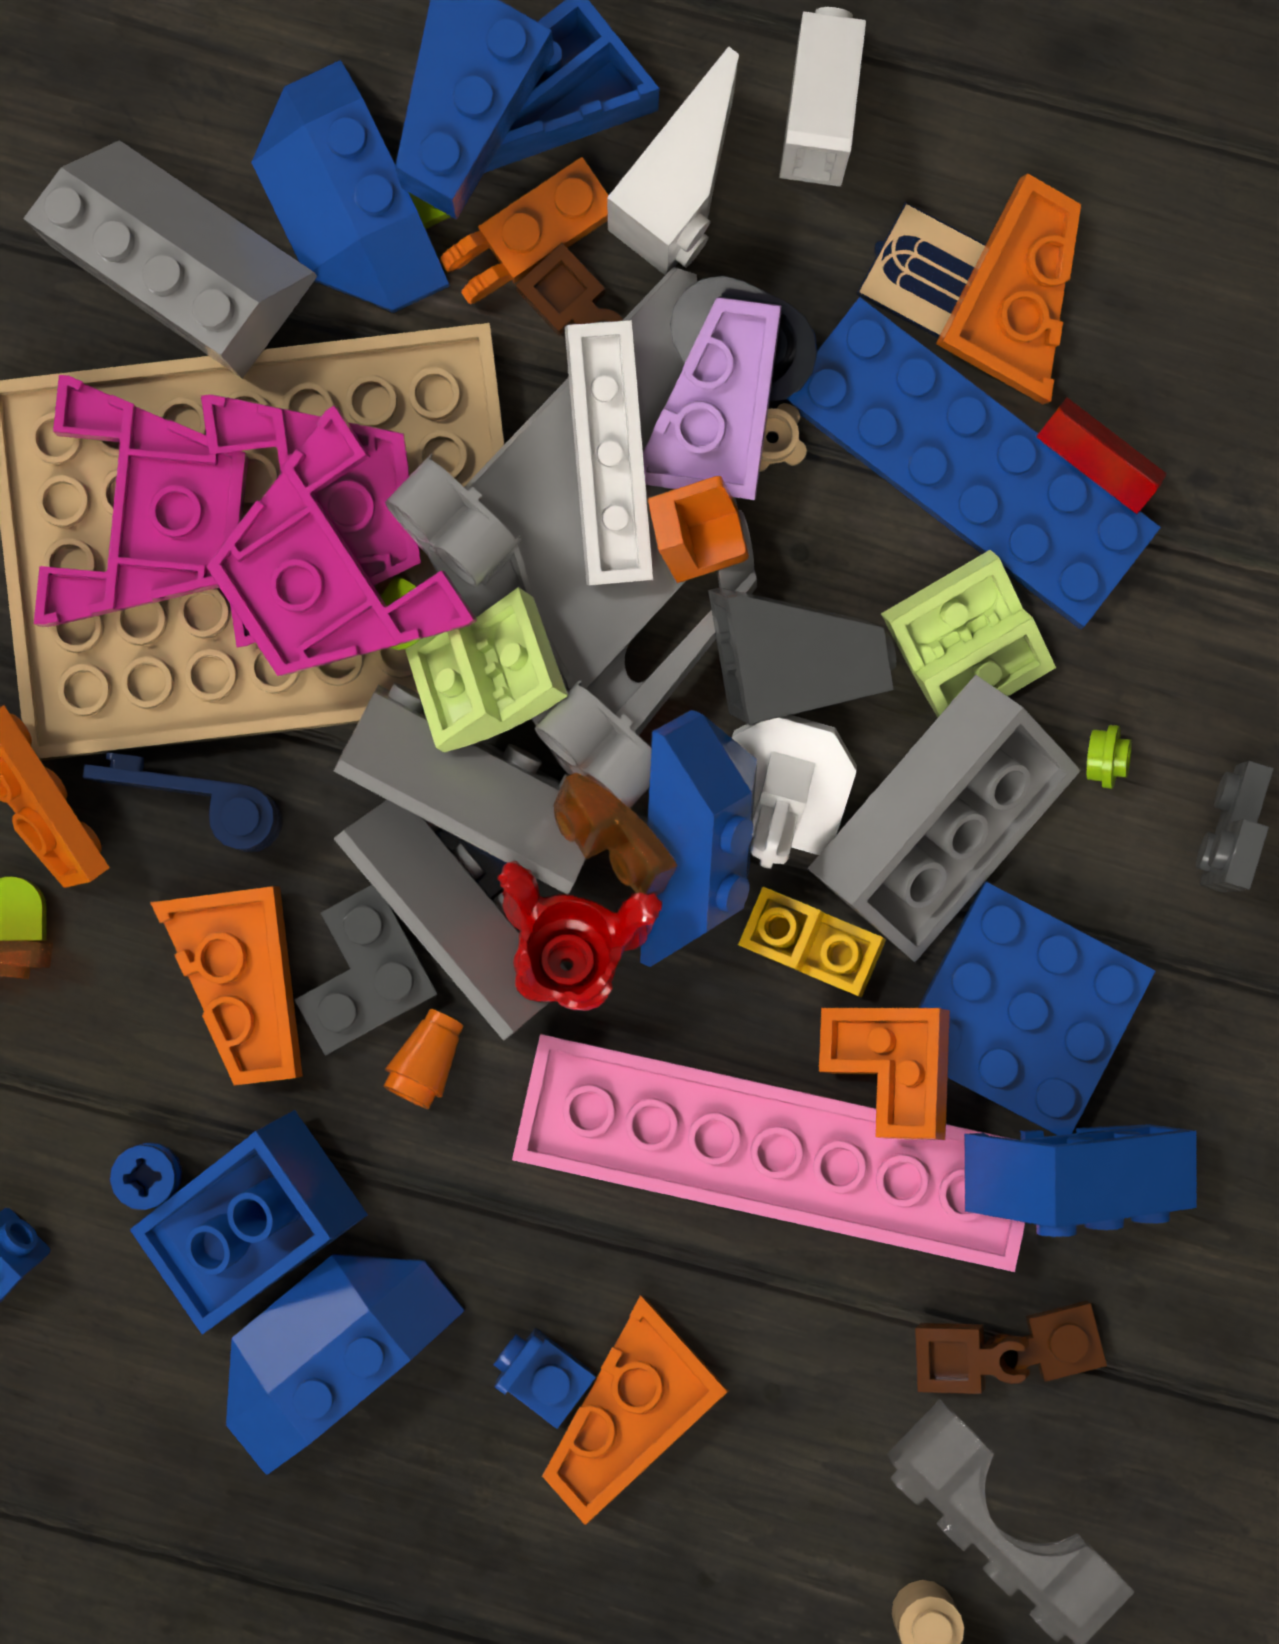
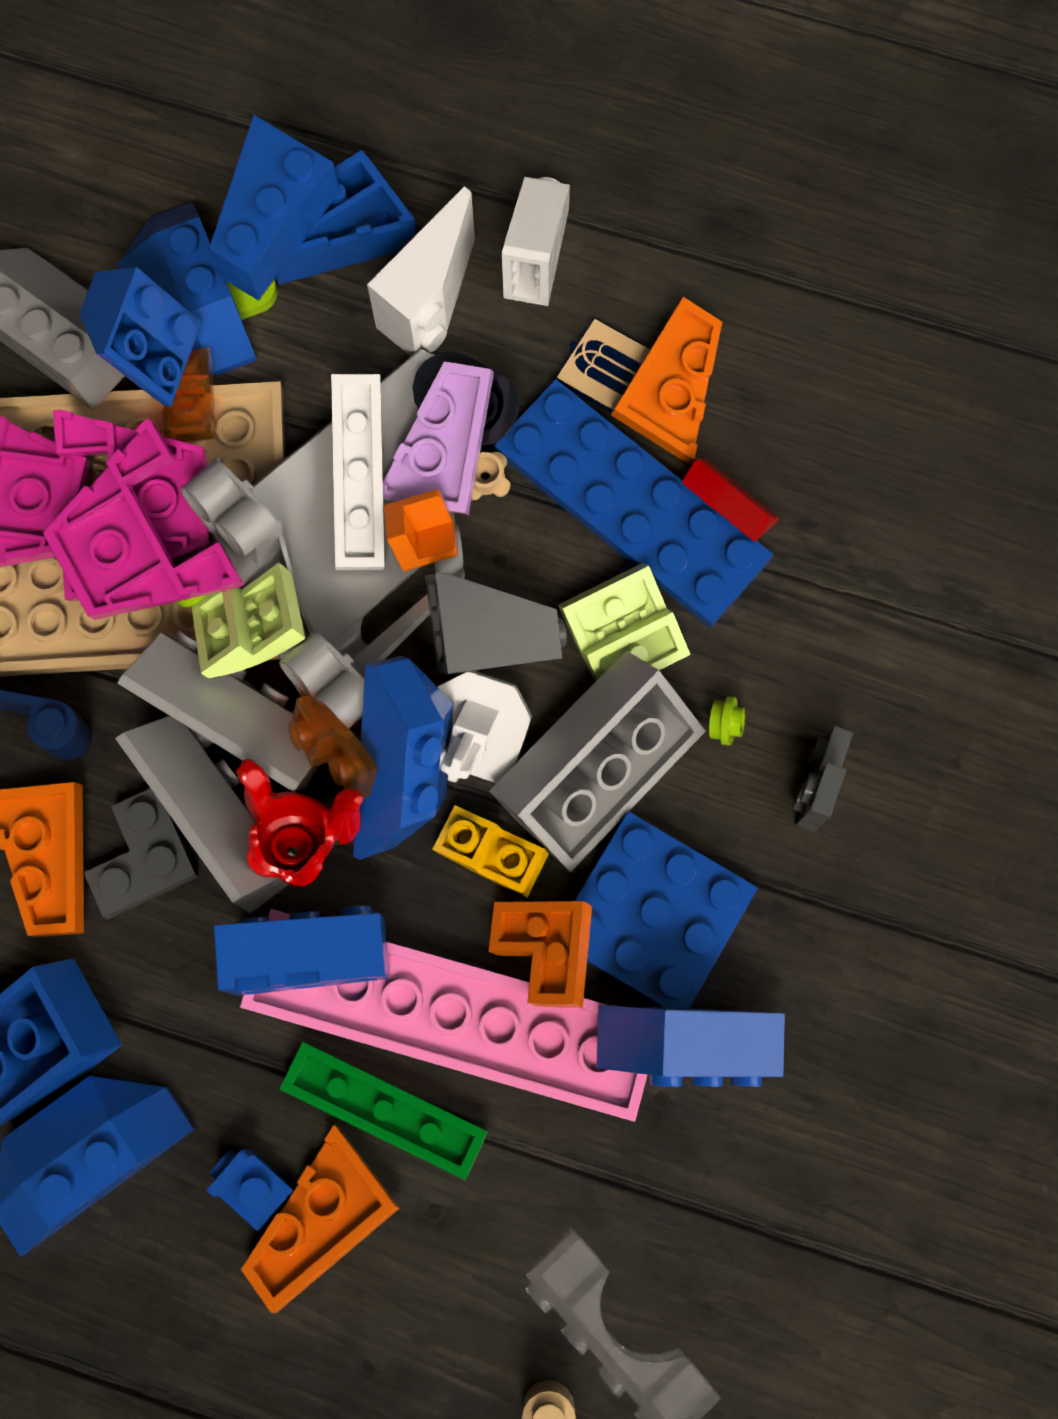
camera: 10 degrees right, 10 degrees down
orange cone [383,1009,464,1109] -> none
orange hinge [439,157,609,305] -> none
reddish brown plate [516,243,623,336] -> none
reddish brown plate [915,1323,1030,1394] -> none
reddish brown plate [986,1300,1107,1382] -> none
none -> blue slope [79,267,202,406]
none -> clear orange slope [162,348,214,442]
none -> blue wedge [214,906,390,996]
none -> green plate [279,1042,488,1181]

